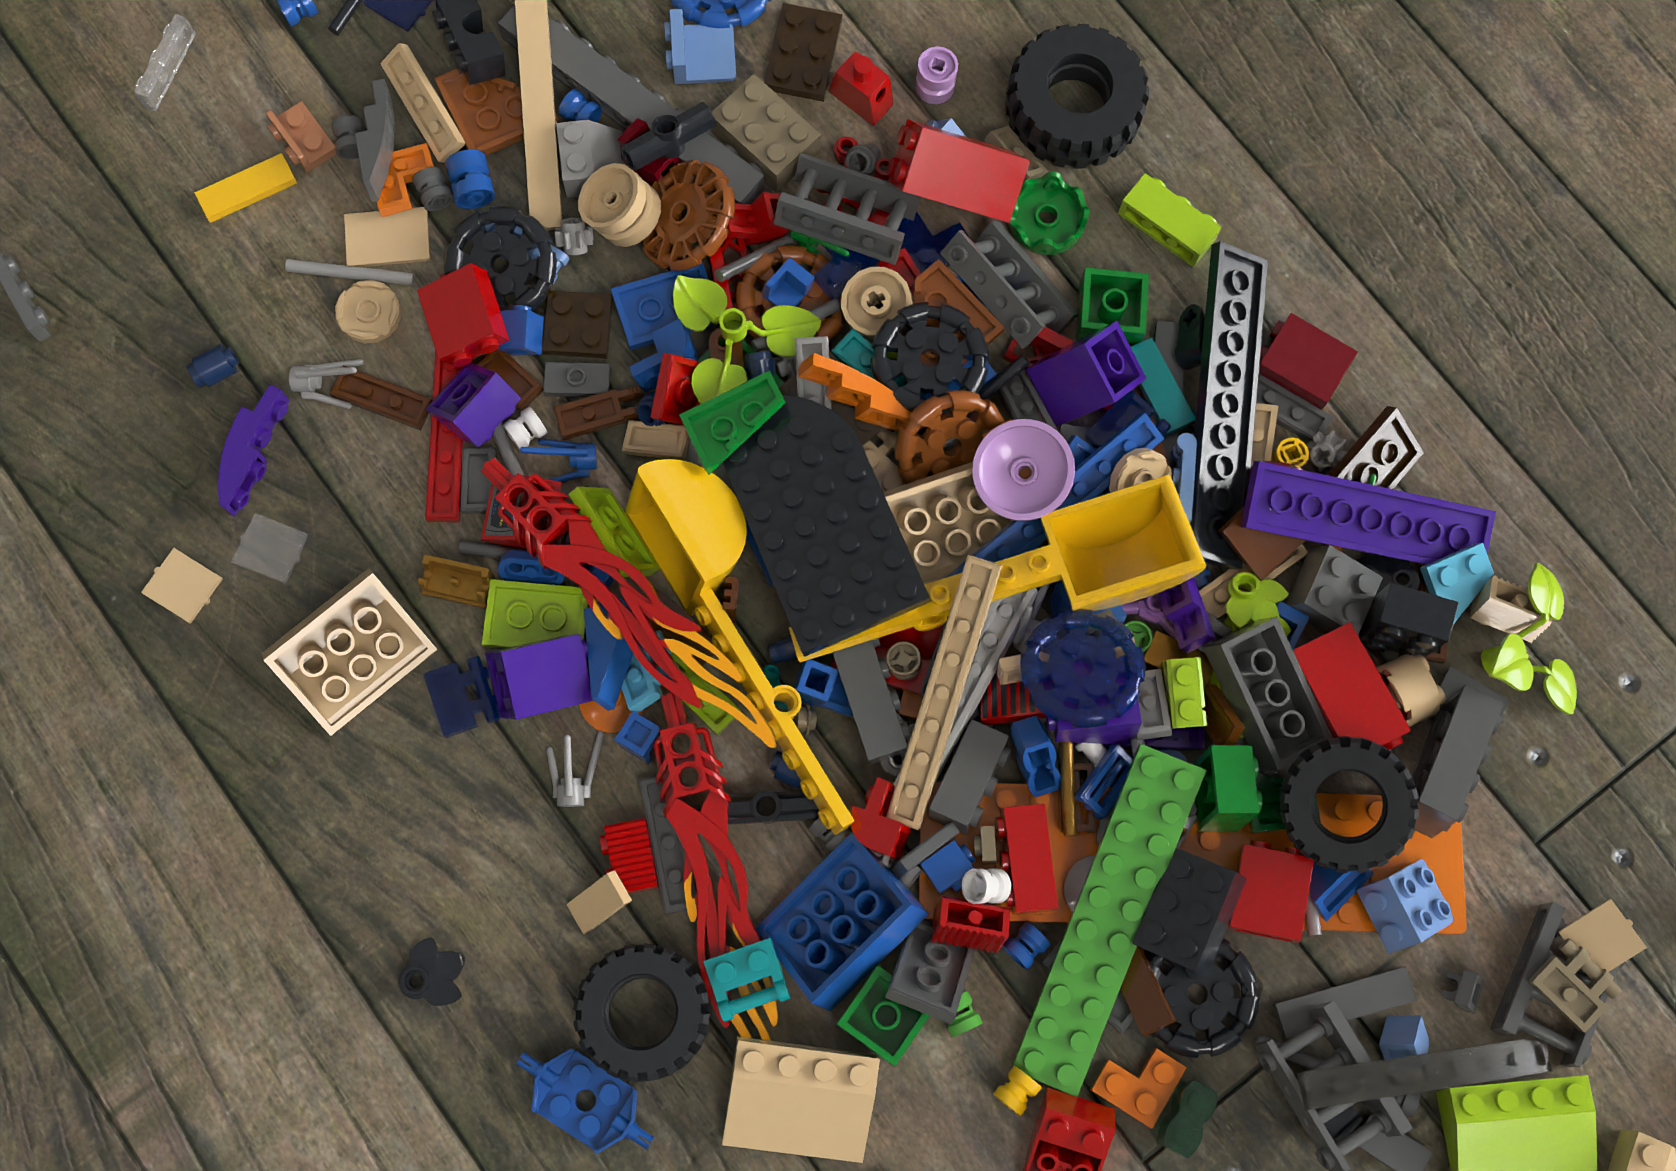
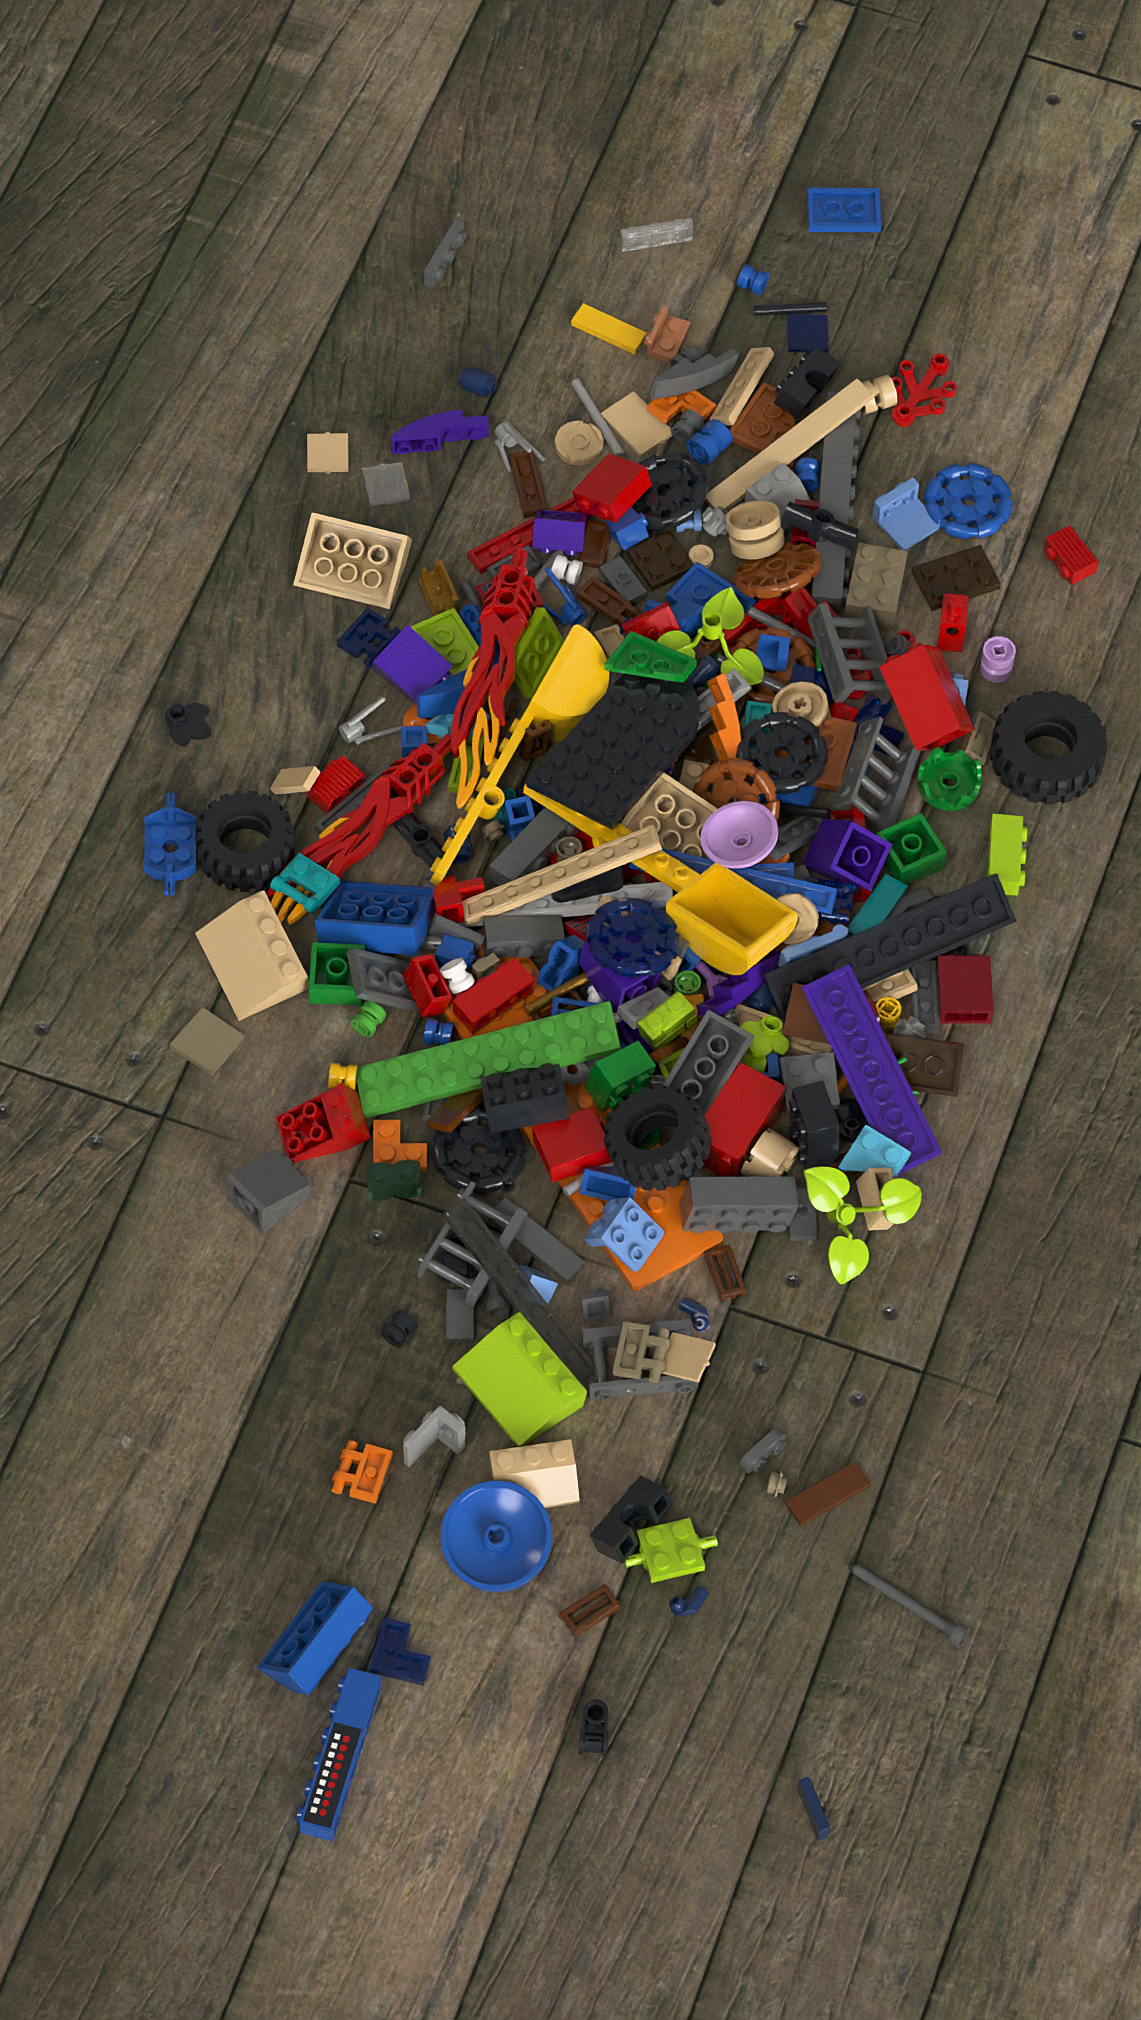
camera: 60 degrees right, 15 degrees down
none -> dark blue arm [679,1297,710,1332]
none -> tan tile [689,544,714,568]
none -> reddish brown tile [704,1244,747,1302]

